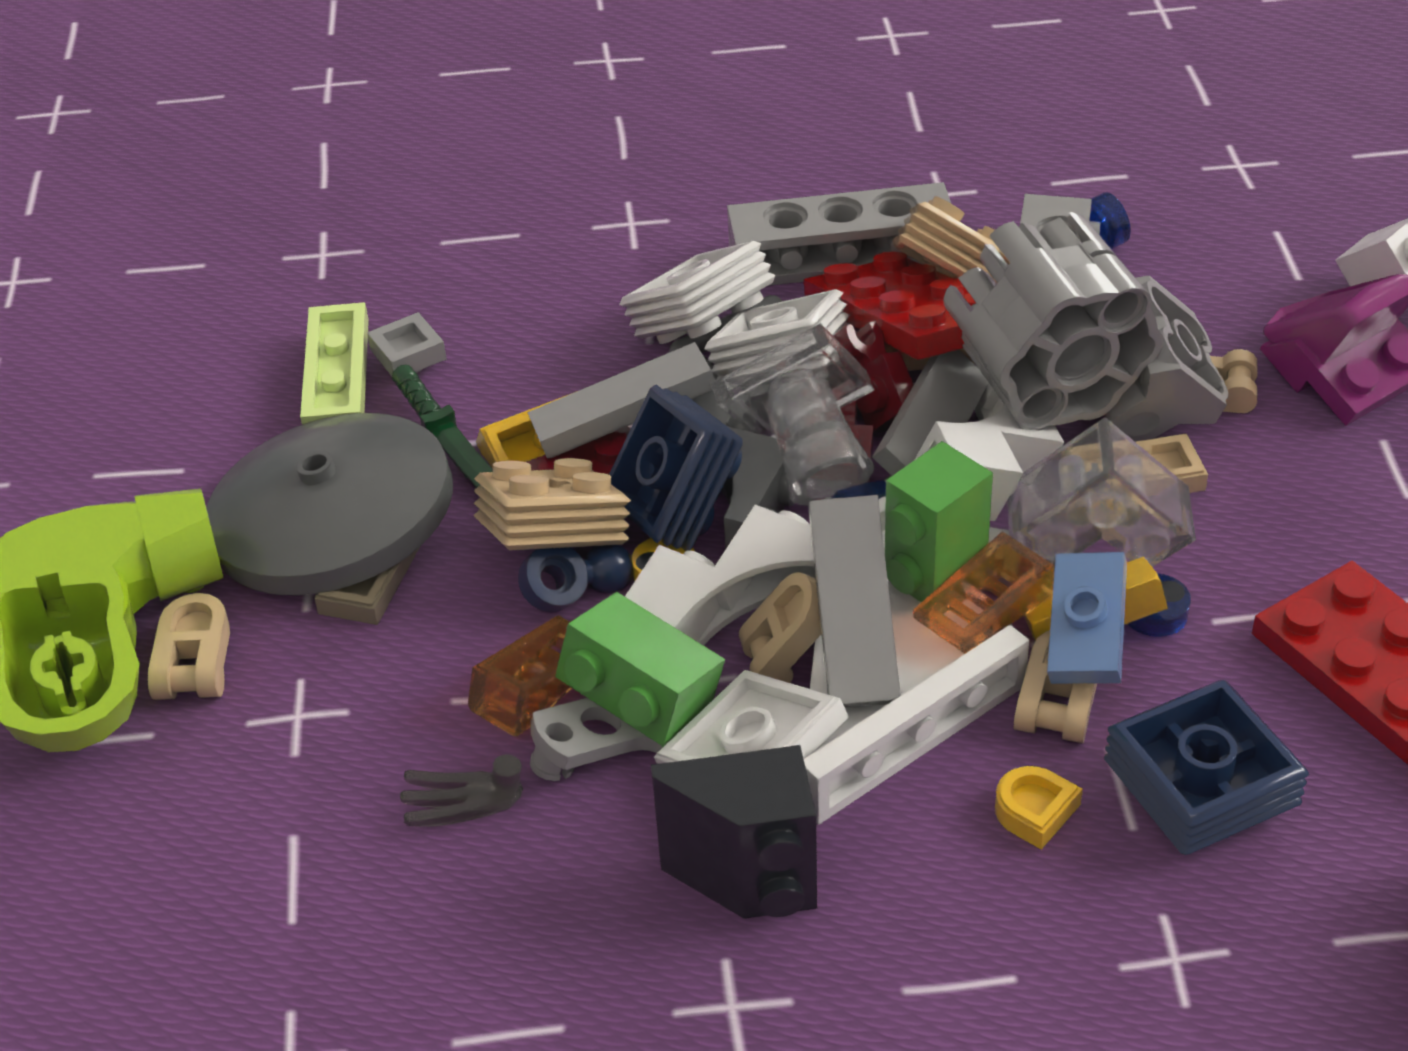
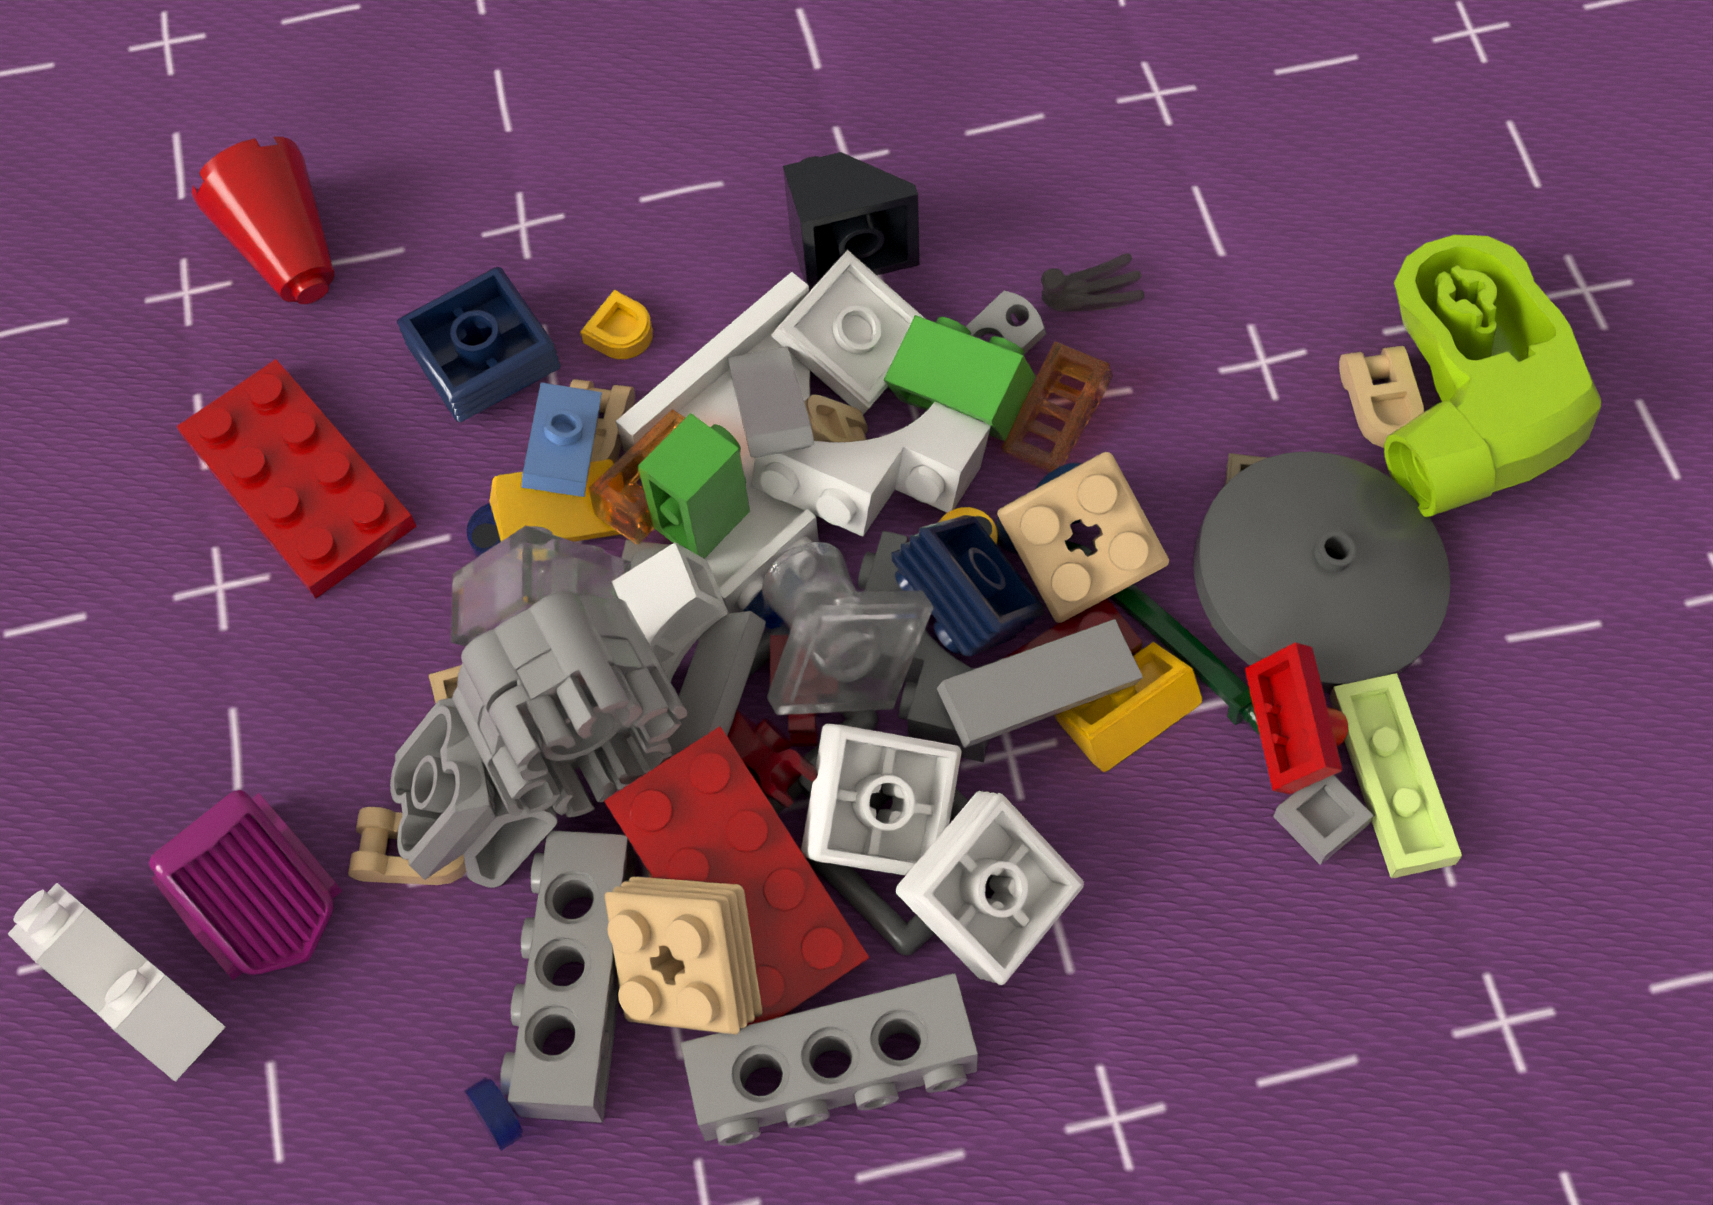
camera: 175 degrees right, 20 degrees up
none -> red tile [1245,642,1348,795]

